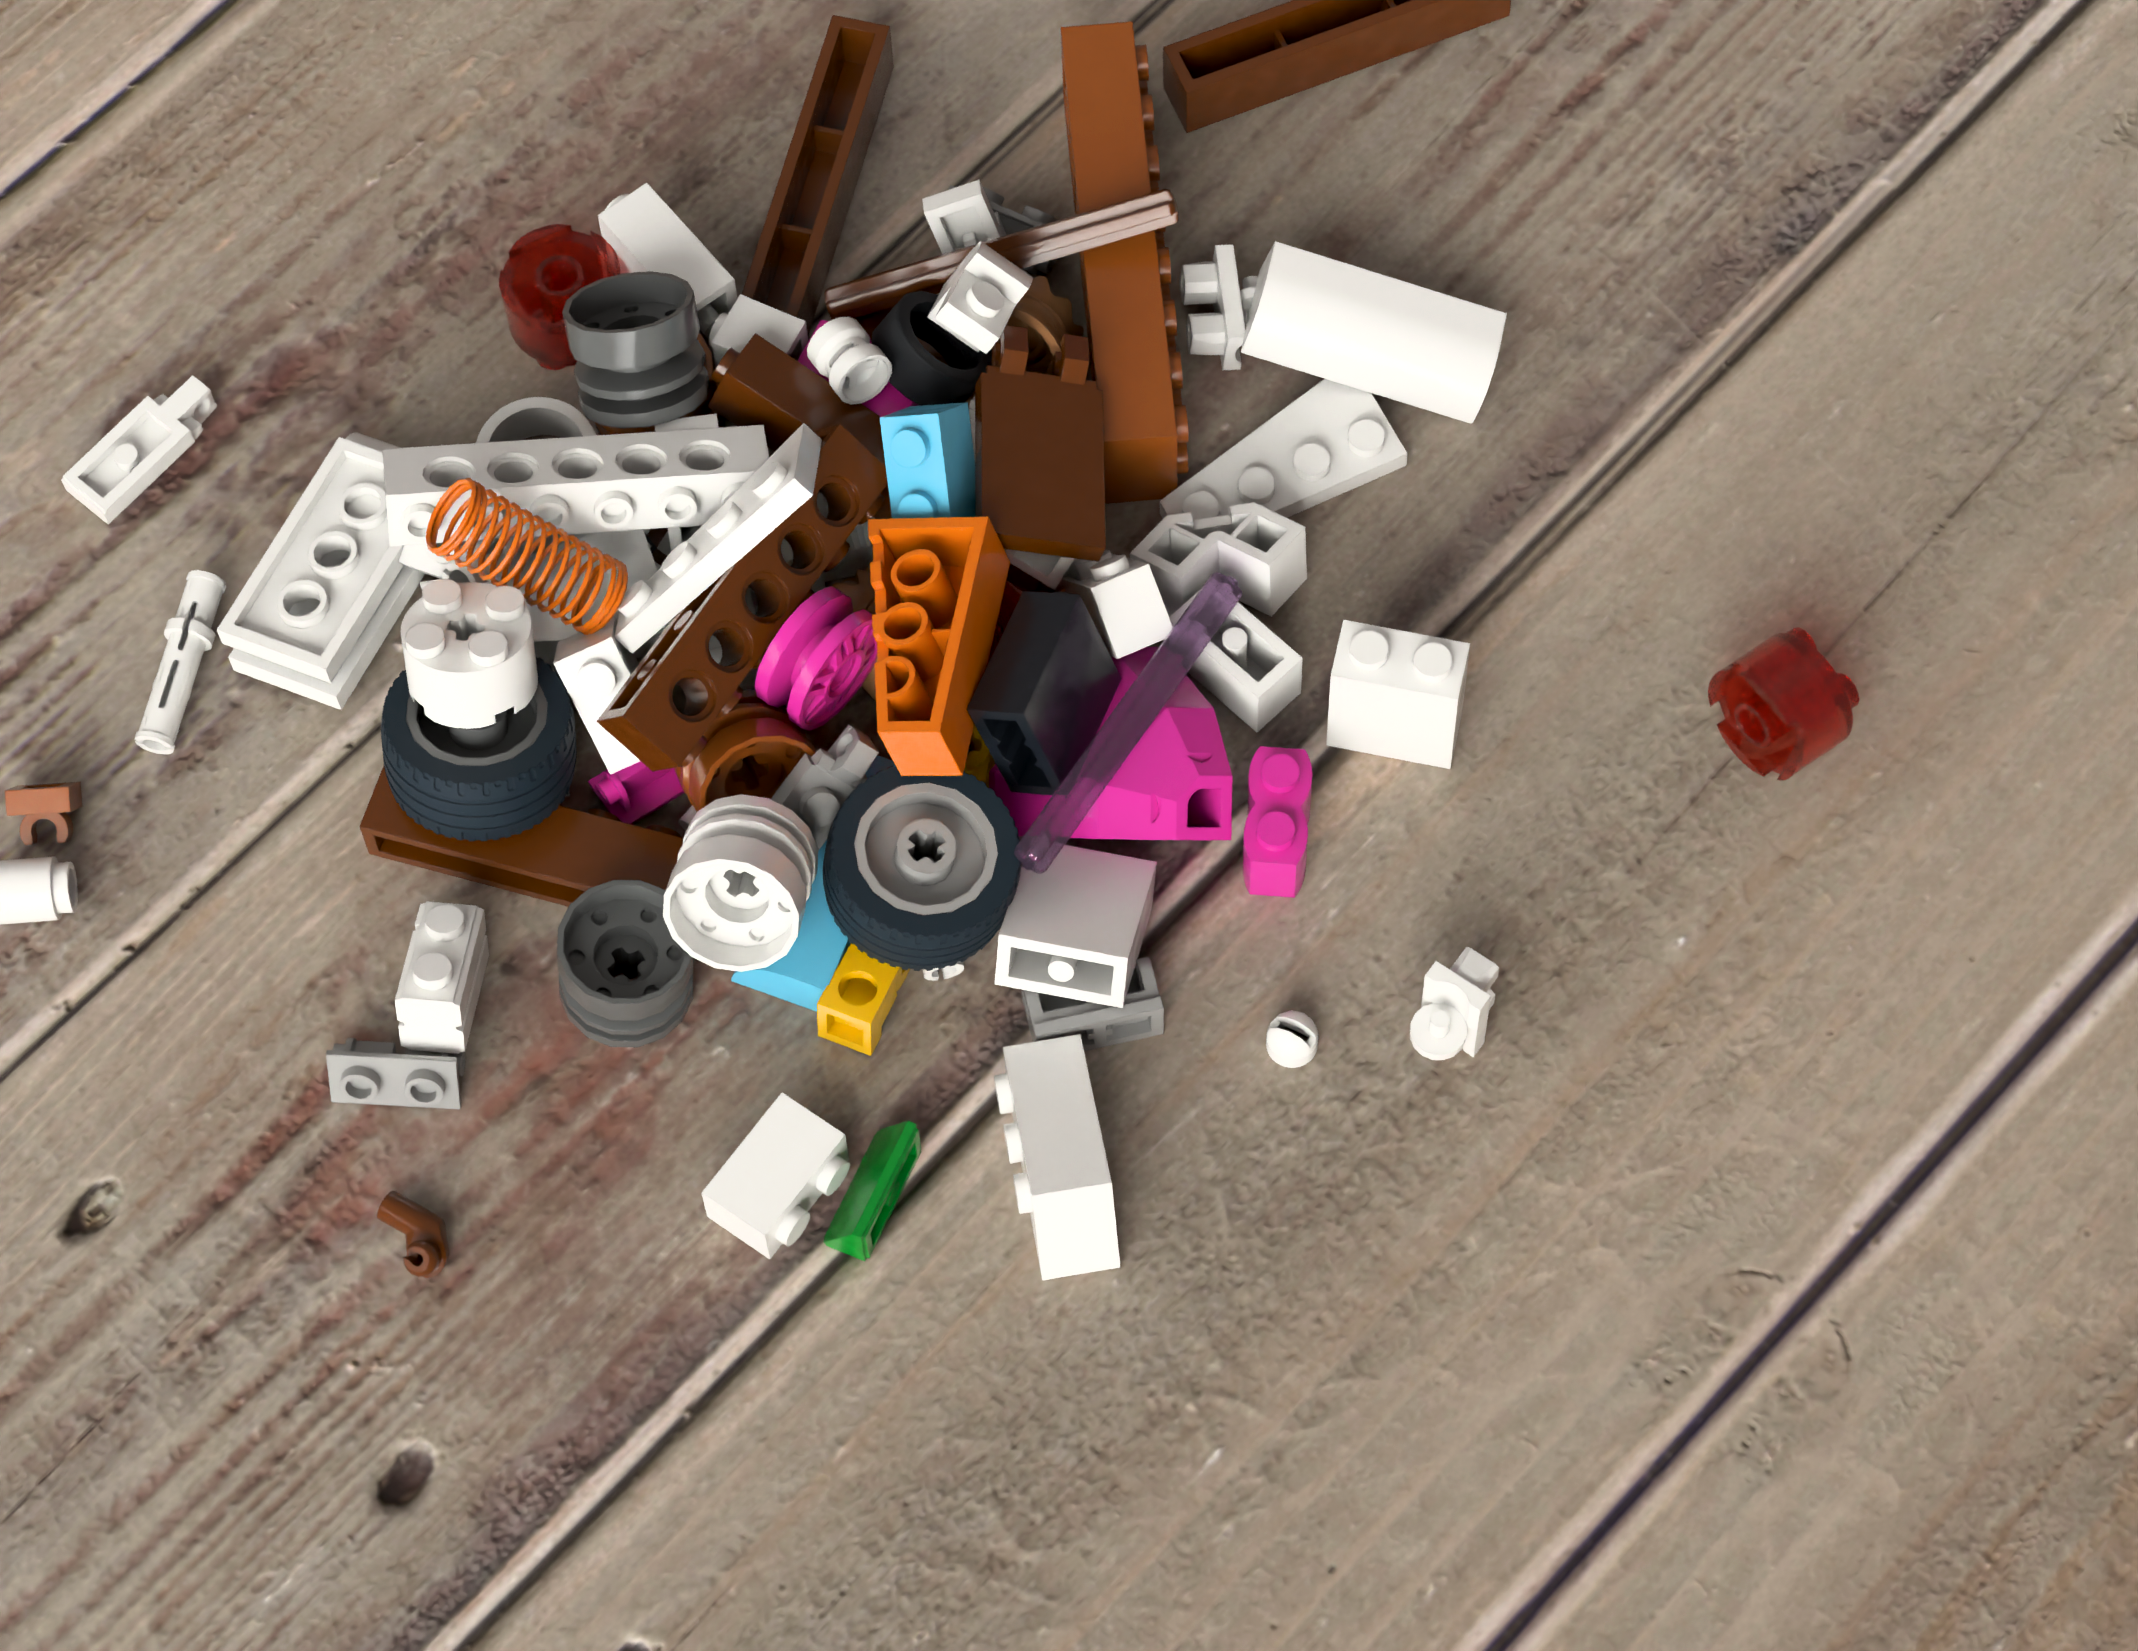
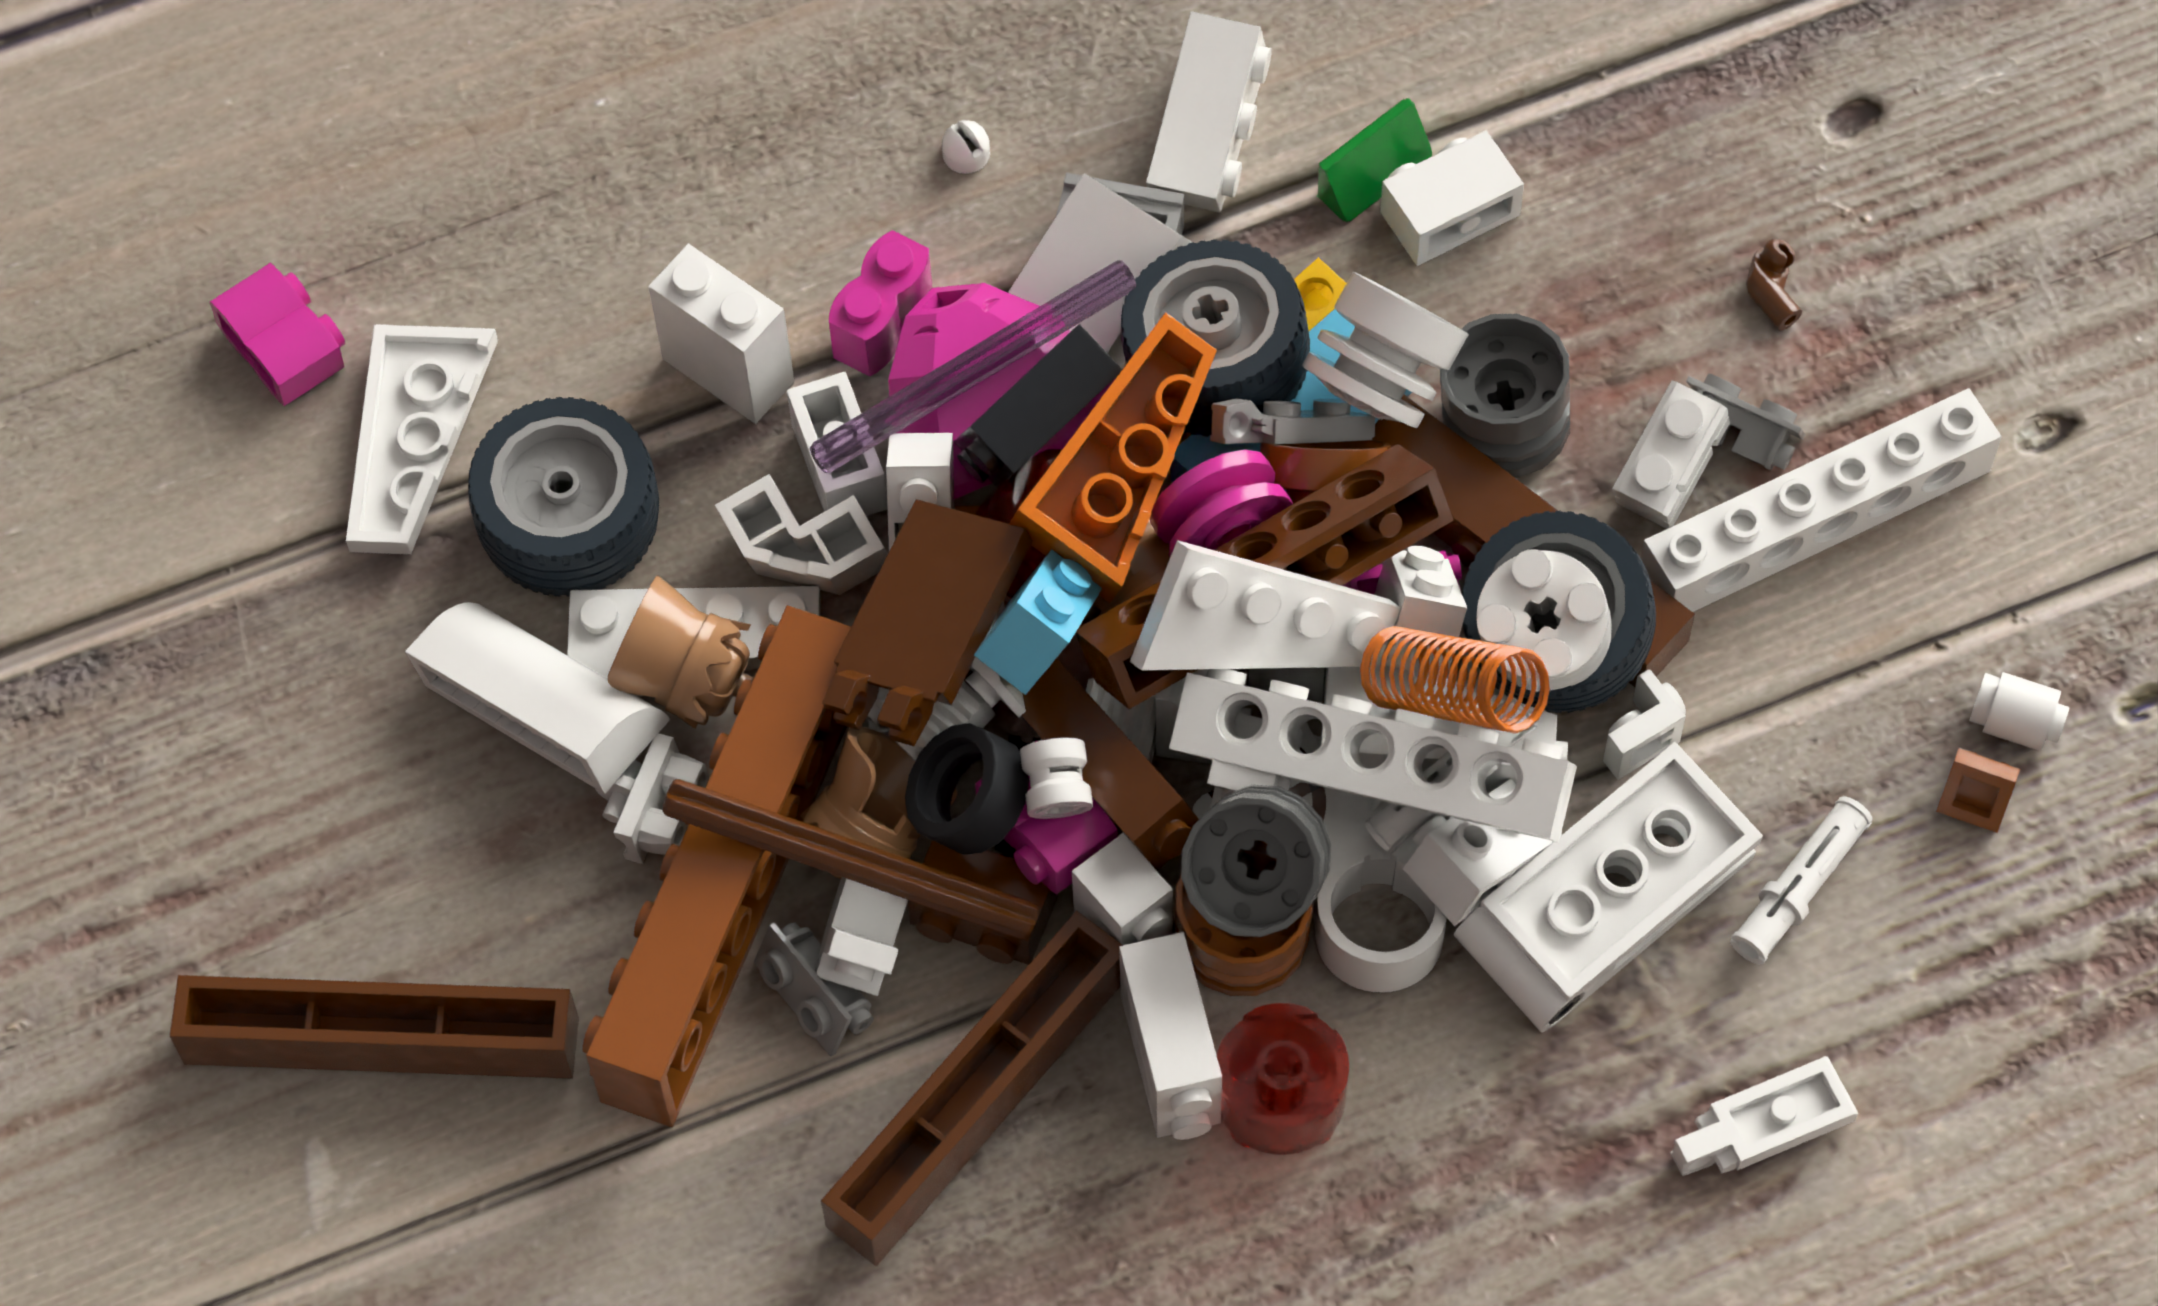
camera: 155 degrees left, 0 degrees up
white brick [927,241,1033,354] -> none
white hips [1410,947,1499,1060] -> none
clear red brick [1708,627,1860,780] -> none
none -> dark pink brick [210,263,345,406]
none -> white wing [346,325,498,554]
none -> wheel [468,397,659,597]
none -> medium nougat hat [608,575,754,729]
none -> white bracket [1603,669,1686,780]
none -> white brick [1641,388,2002,612]

